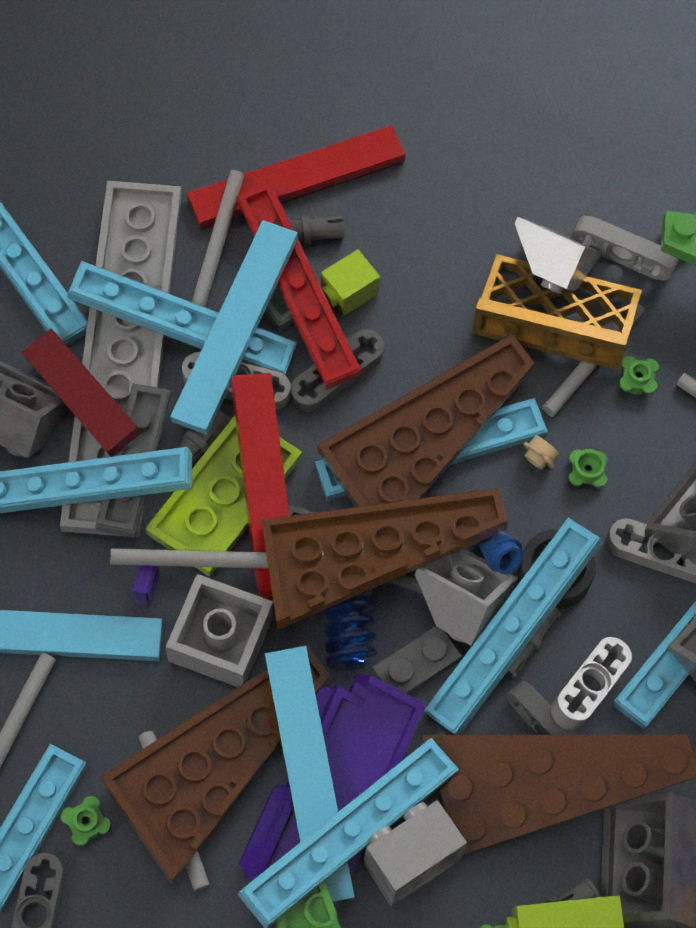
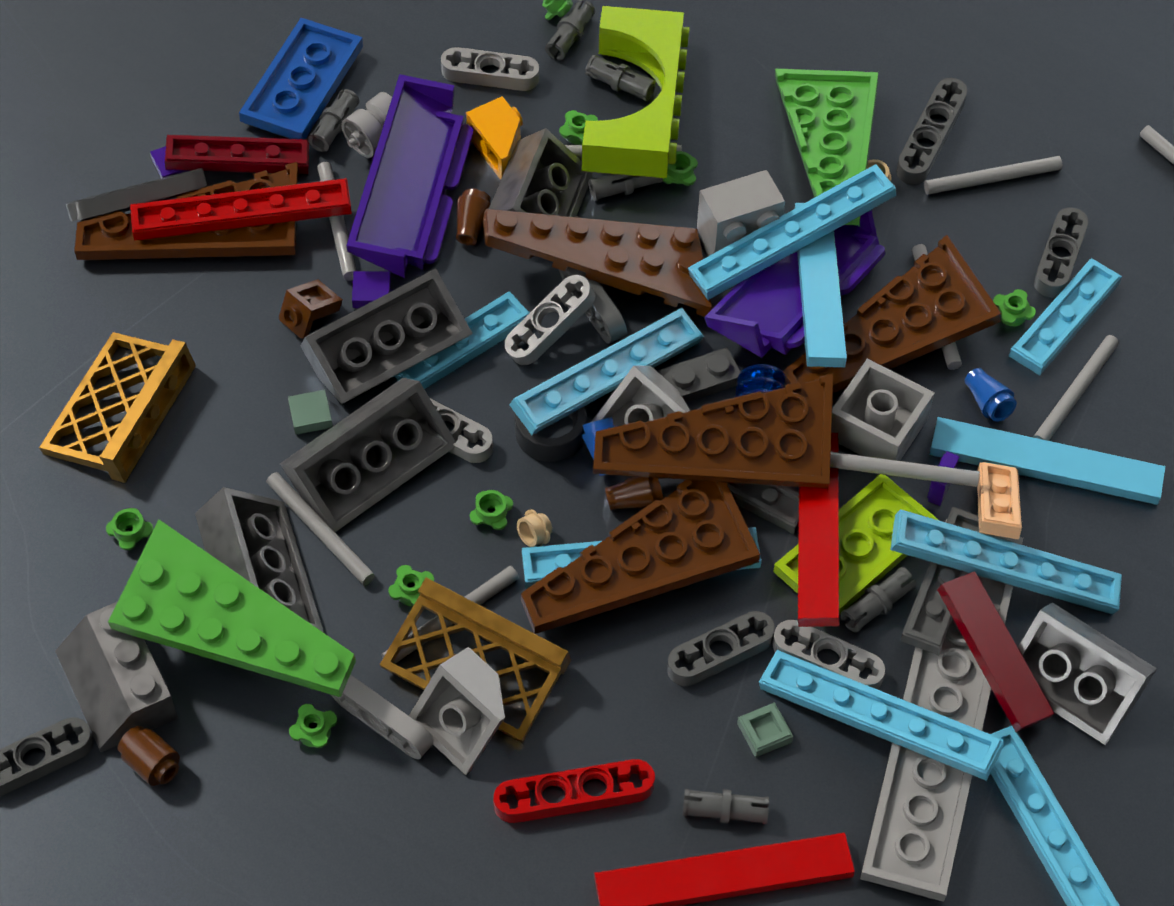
camera: 165 degrees left, 10 degrees down
medium azure tile [170,220,298,435] -> none
light grey bar [192,170,244,308] -> none
red tile [236,182,362,390] -> none
lime brick [321,249,380,317] -> none
none -> red beam [493,759,655,823]
none -> blue cone [965,368,1017,422]
none -> light nougat tile [977,462,1022,540]

